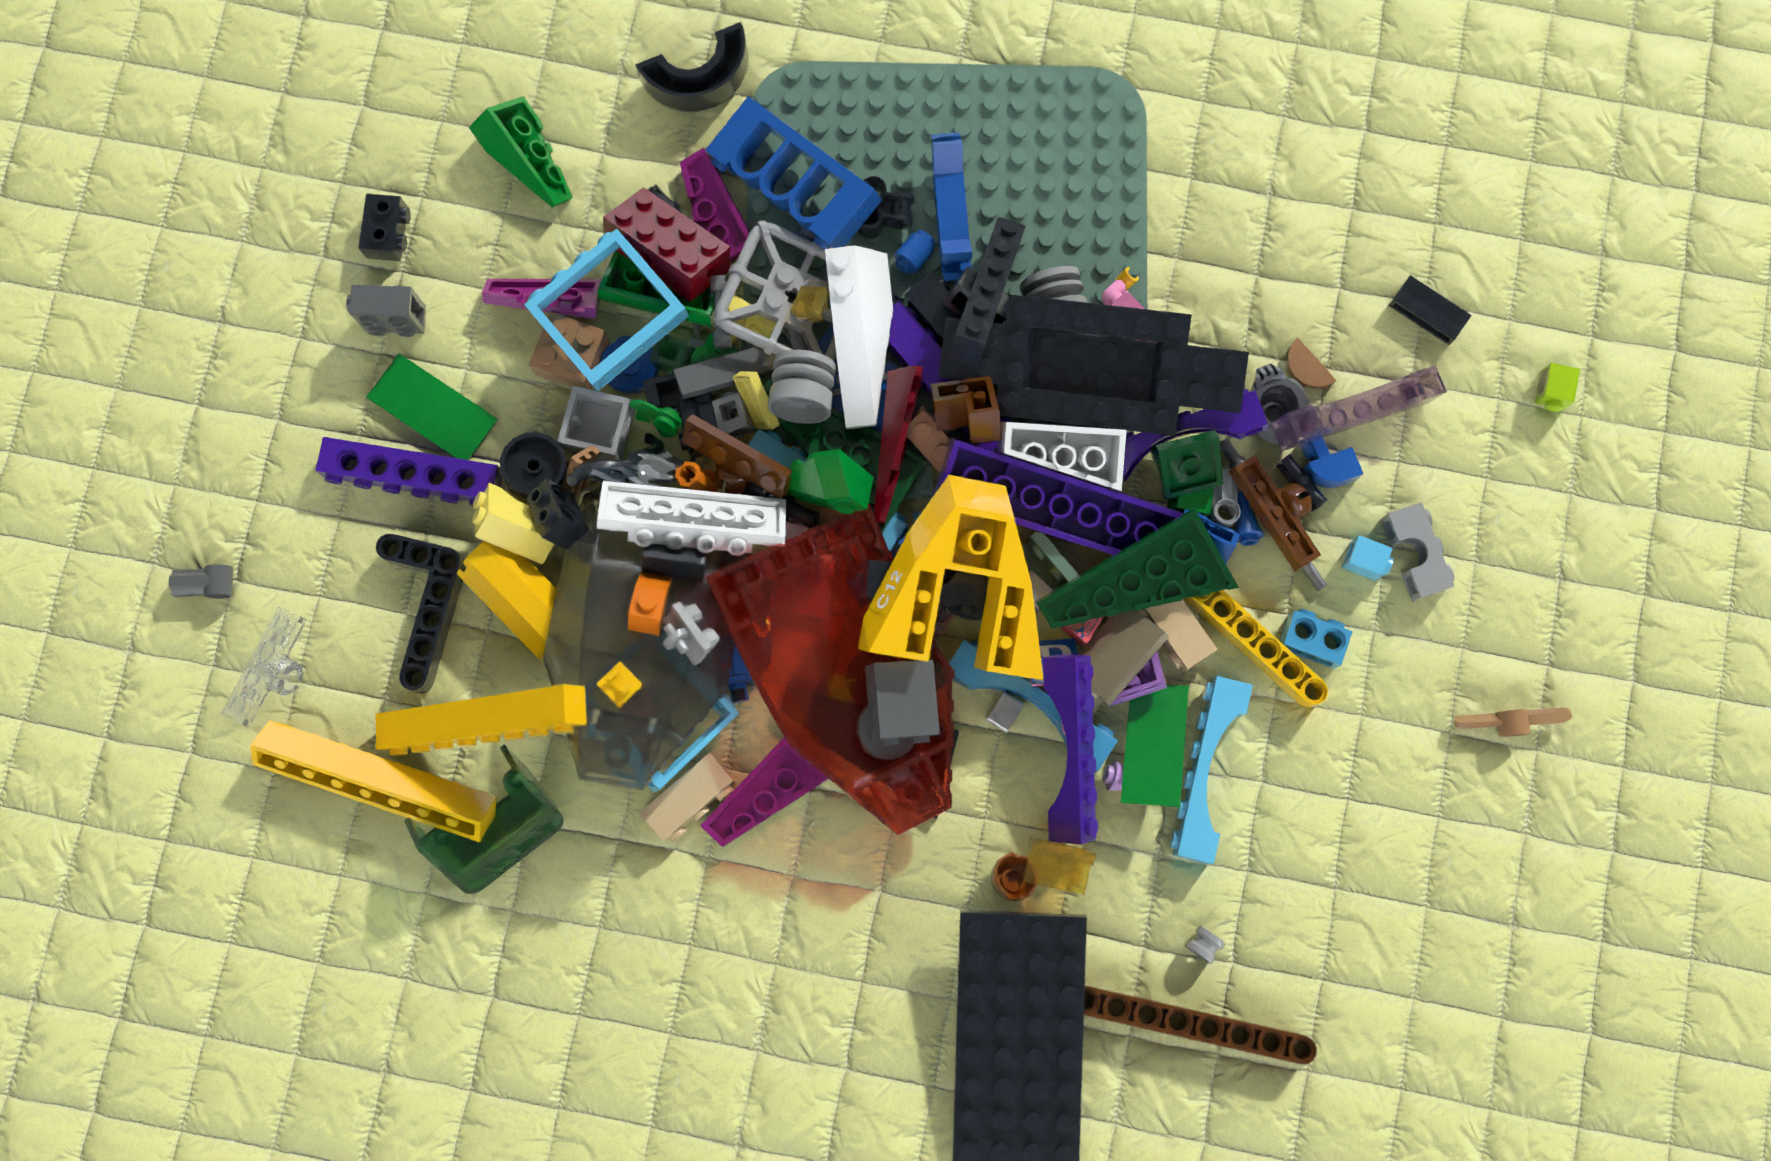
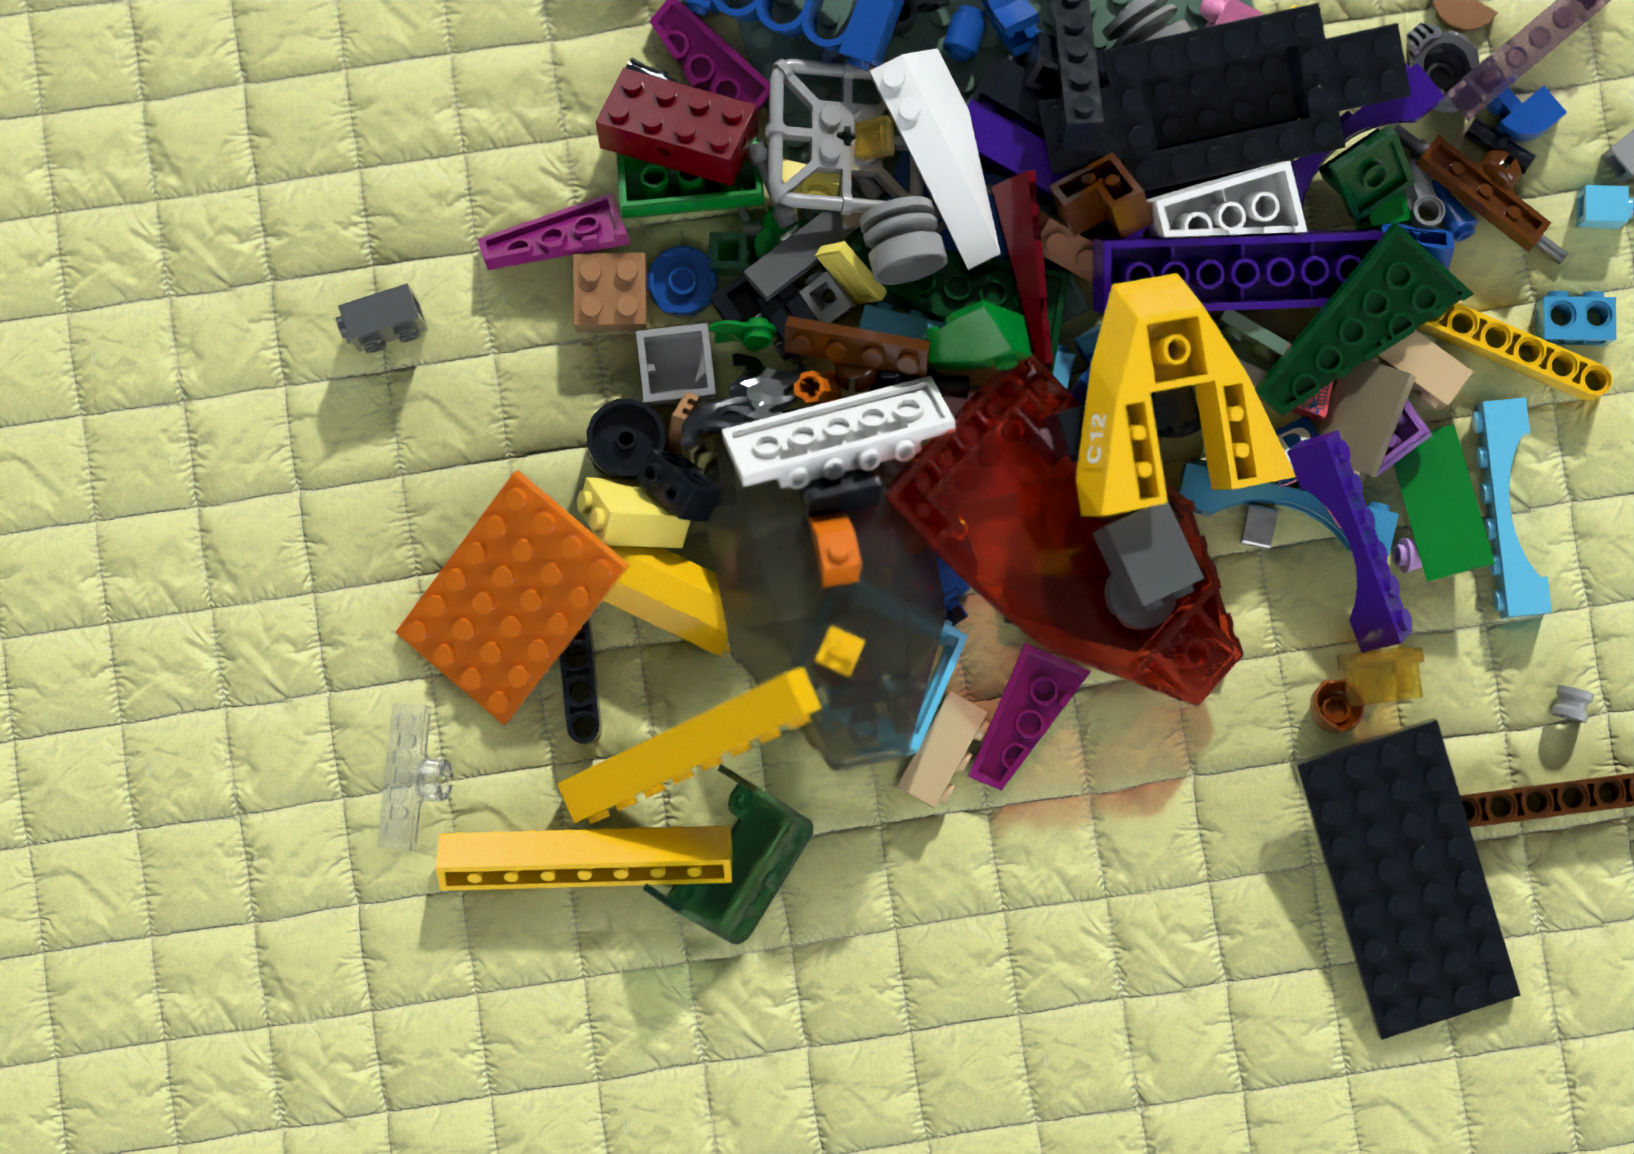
camera: 20 degrees left, 5 degrees up
dark grey piece [169,564,233,599] -> none
dark purple brick [315,437,503,506] -> none
black brick [358,193,411,261] -> none
green piece [366,353,498,460] -> none
green wedge [469,96,573,208] -> none
medium azure window [524,229,689,391] -> none
light grey hips [663,601,719,666] -> none
none -> orange plate [395,470,630,726]

